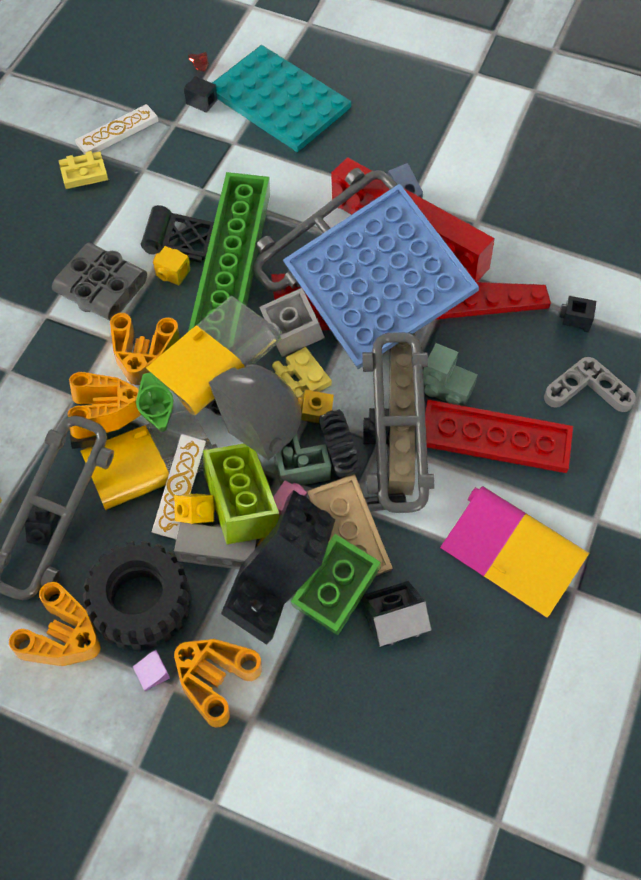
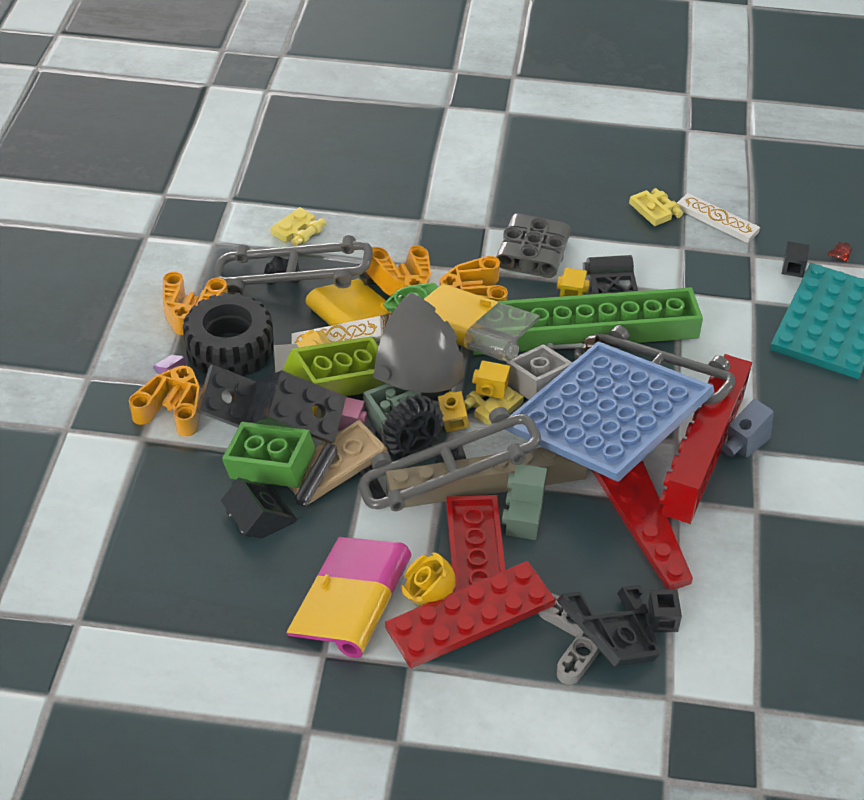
camera: 75 degrees right, 15 degrees down
none -> black axle [294,443,338,507]
none -> red plate [385,561,555,669]
none -> yellow cylinder [401,553,456,606]
none -> yellow brick [472,361,510,399]
none -> hinge [546,335,601,352]
none -> black wing [557,585,660,667]

